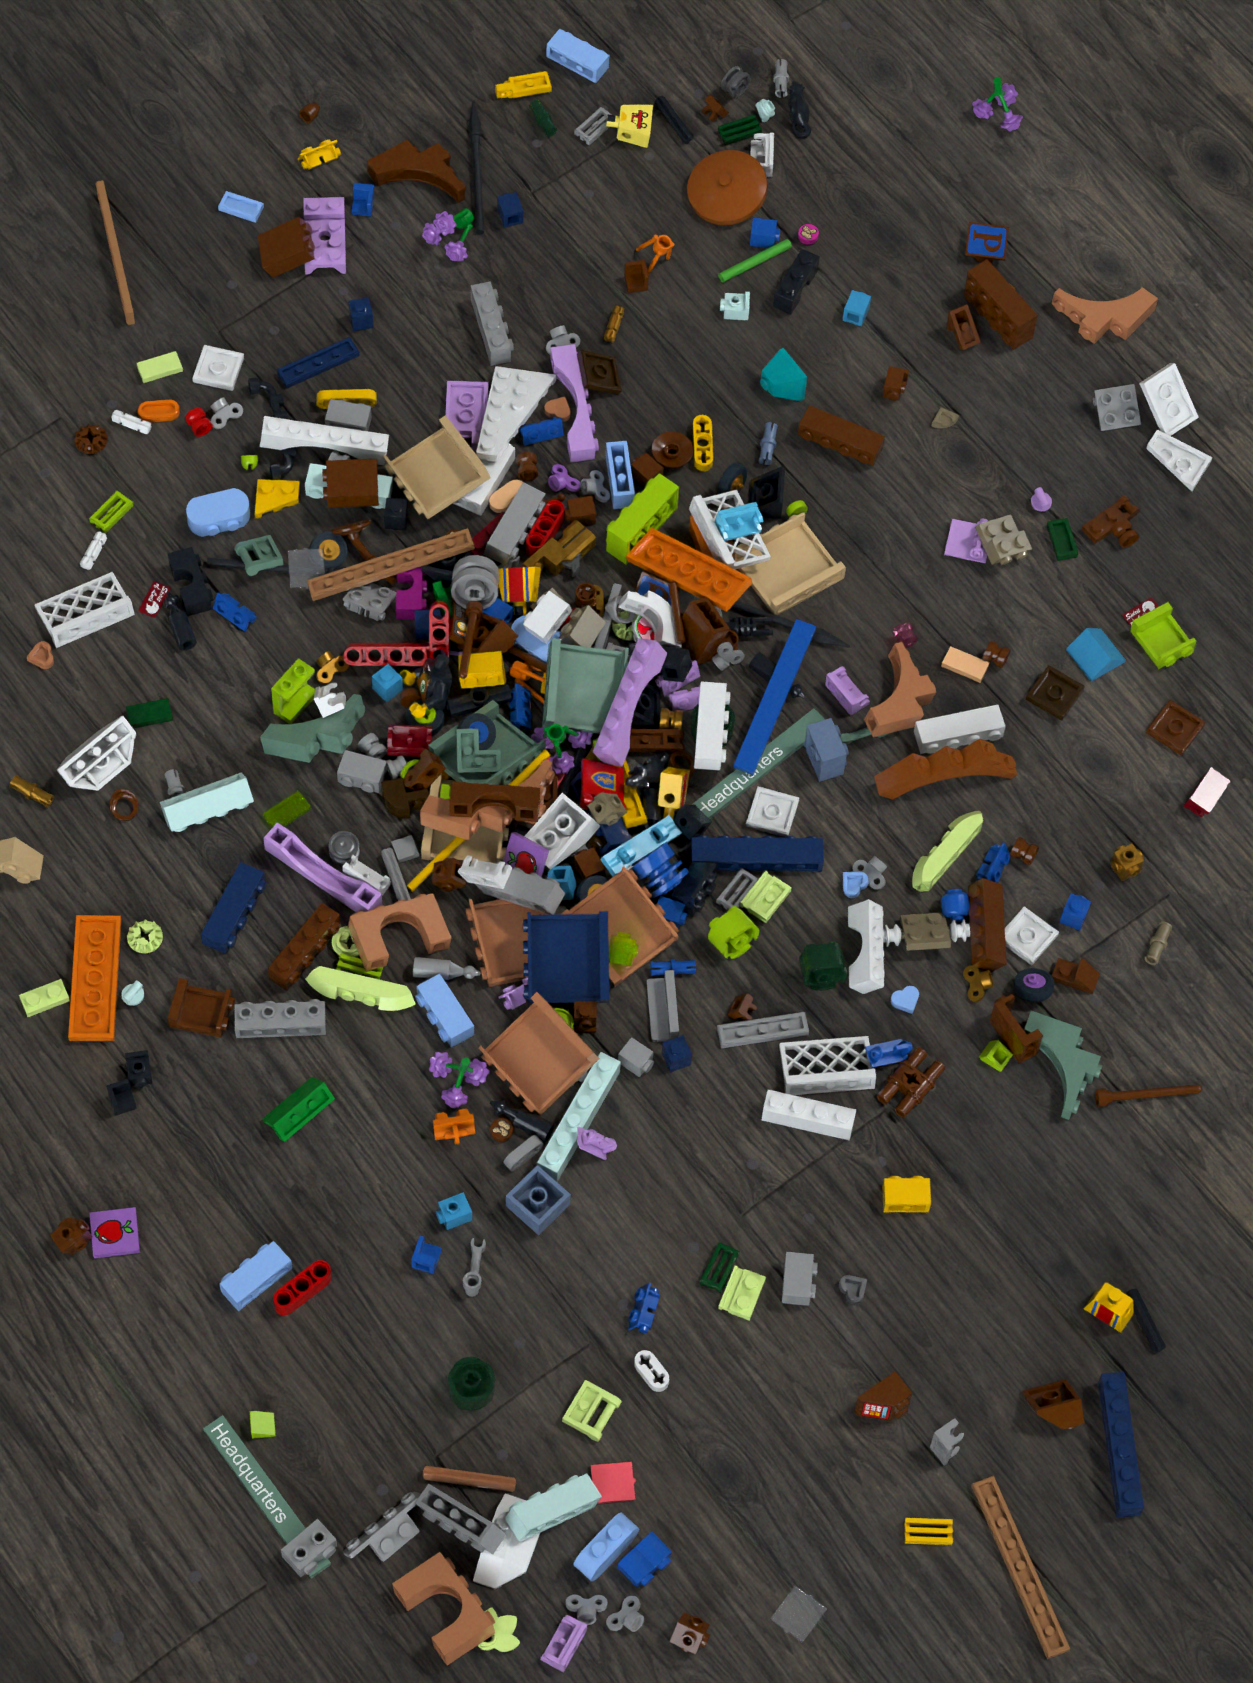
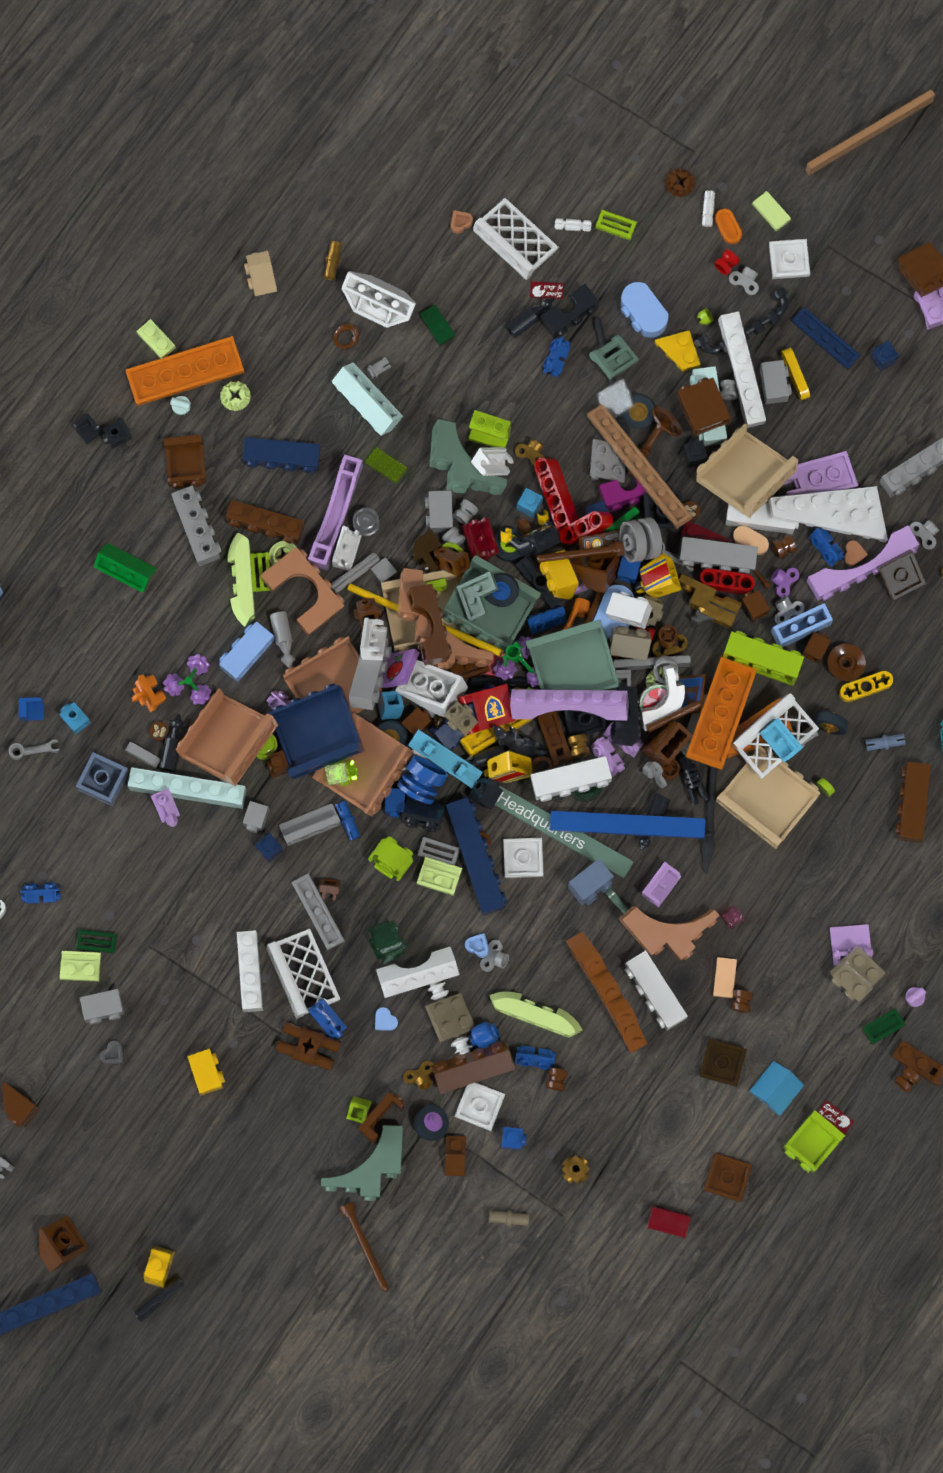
camera: 75 degrees right, 15 degrees up
black slope [749,466,785,519] -> none

